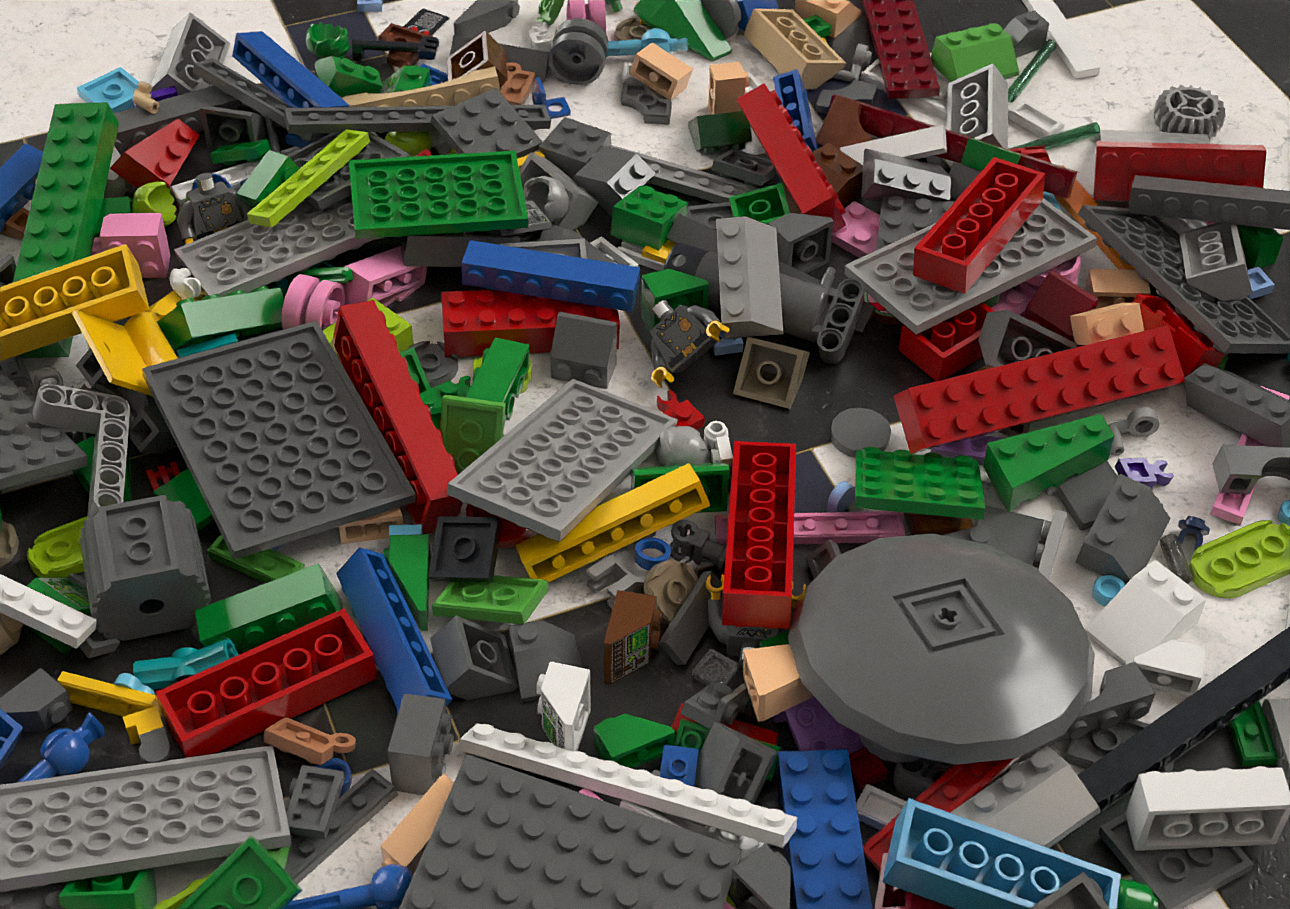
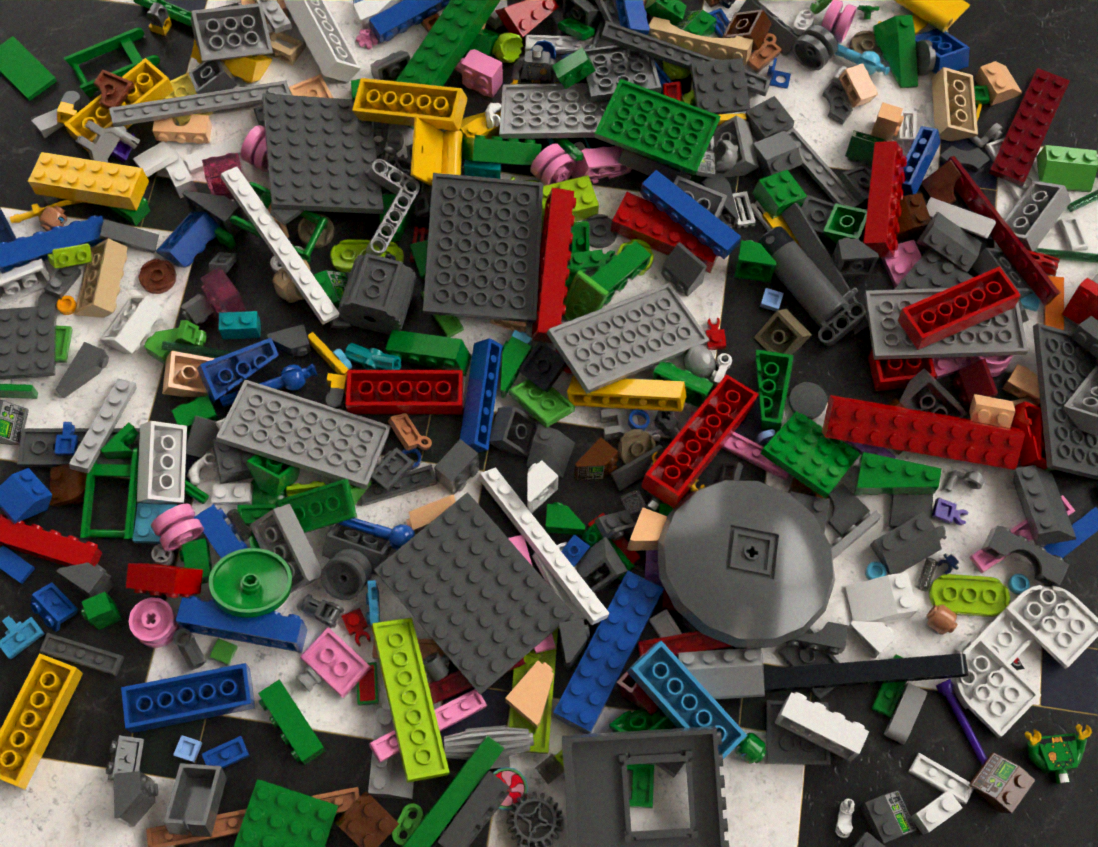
camera: 30 degrees right, 20 degrees up
lime plate [247,129,370,228] -> none
dark grey torso [650,300,729,389] -> none
light grey slope [716,216,783,339] -> none
green tile [961,138,1021,171] -> none
none -> green wedge [755,349,794,432]
none -> nougat head [926,605,958,635]

